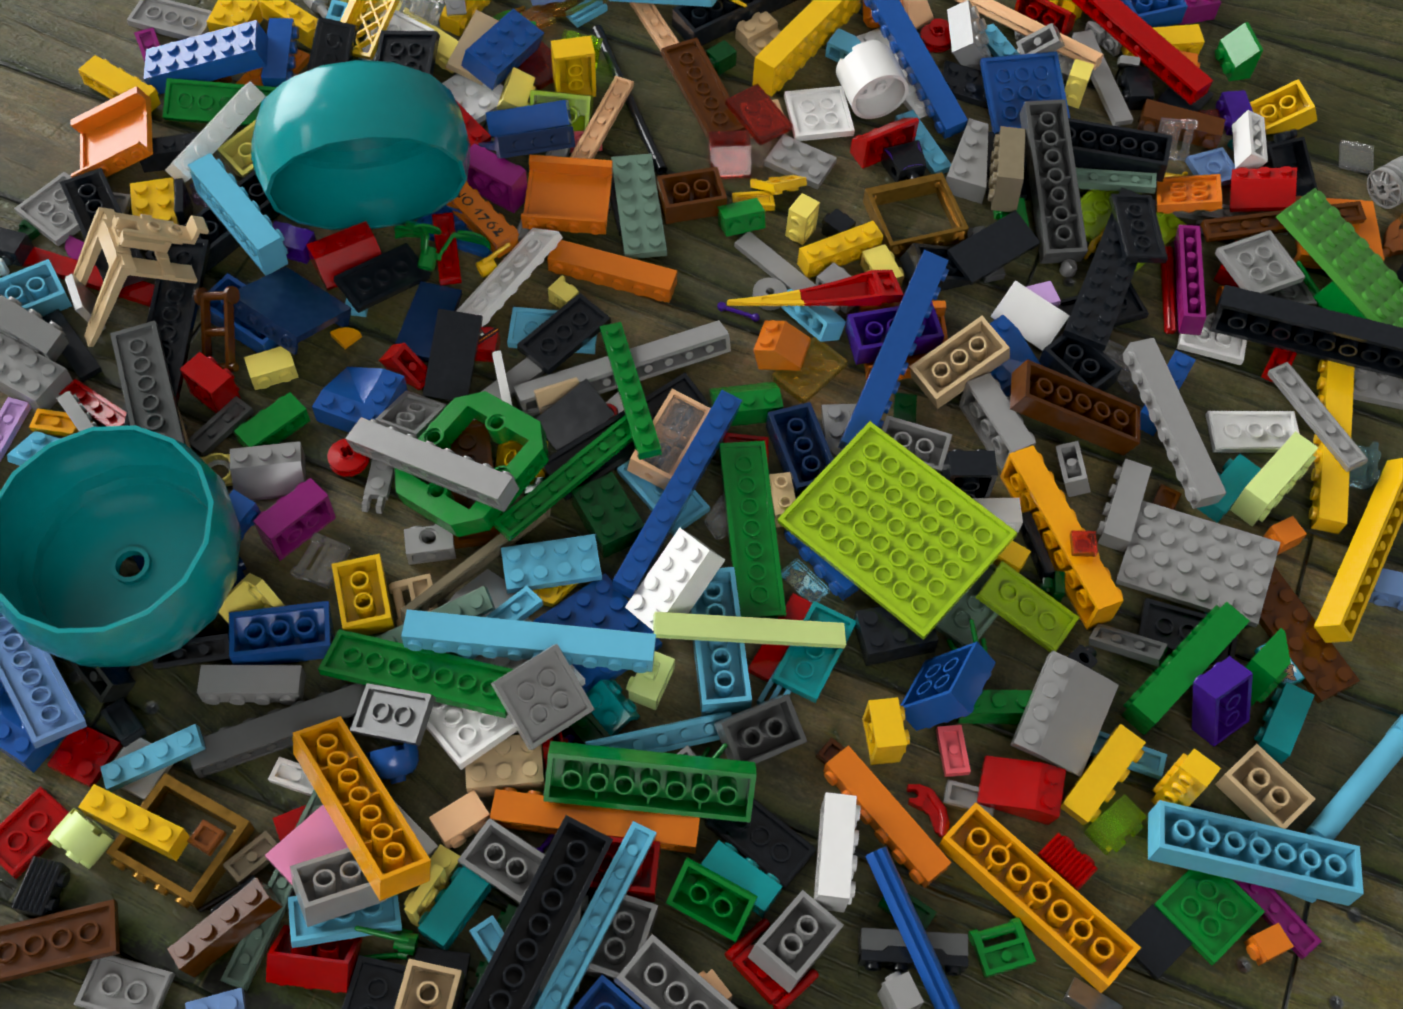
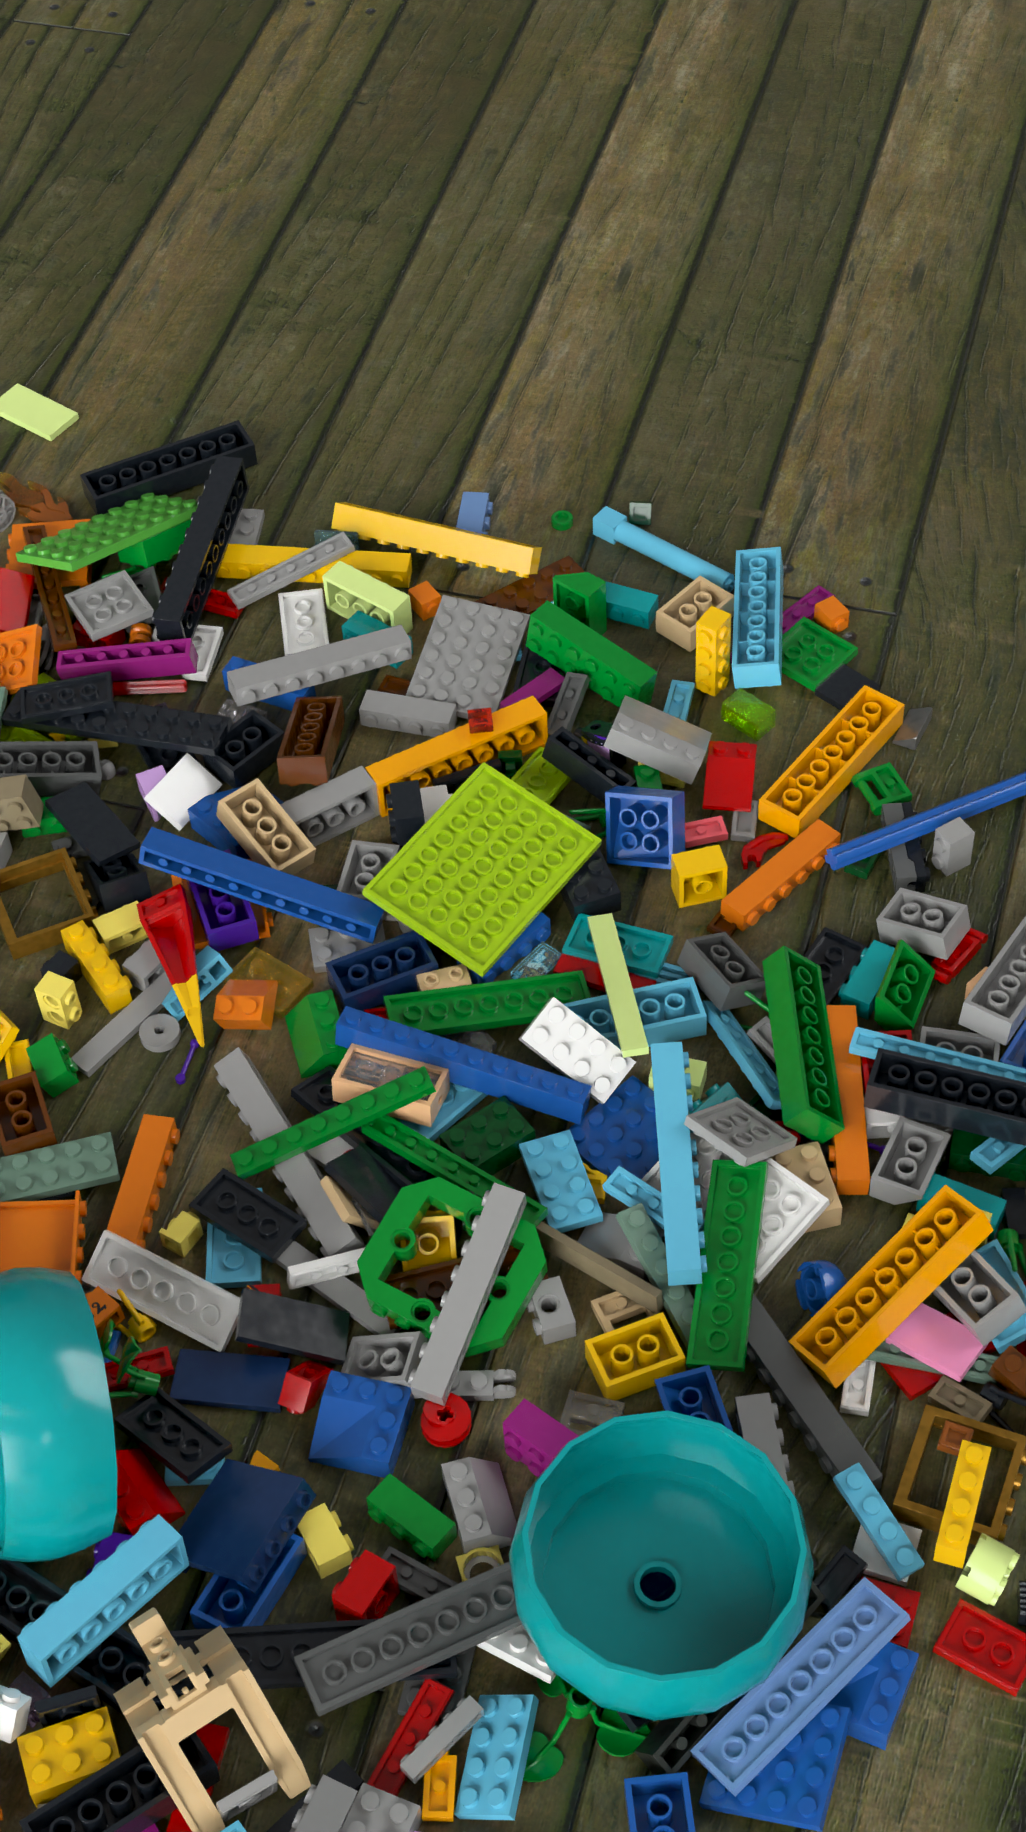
camera: 90 degrees left, 10 degrees down
reddish brown piece [193,286,240,372] -> none
plate [350,683,436,746] -> none
light nougat brick [429,790,490,849] -> none
white brick [814,792,861,912] -> none
red brick [1037,833,1098,891] -> none
light grey brick [1056,441,1091,497] -> none
yellow brick [1061,724,1146,825] -> none
dark purple brick [1192,656,1253,747] -> none
none -> magenta tile [499,668,564,709]
none -> black brick [541,726,636,804]

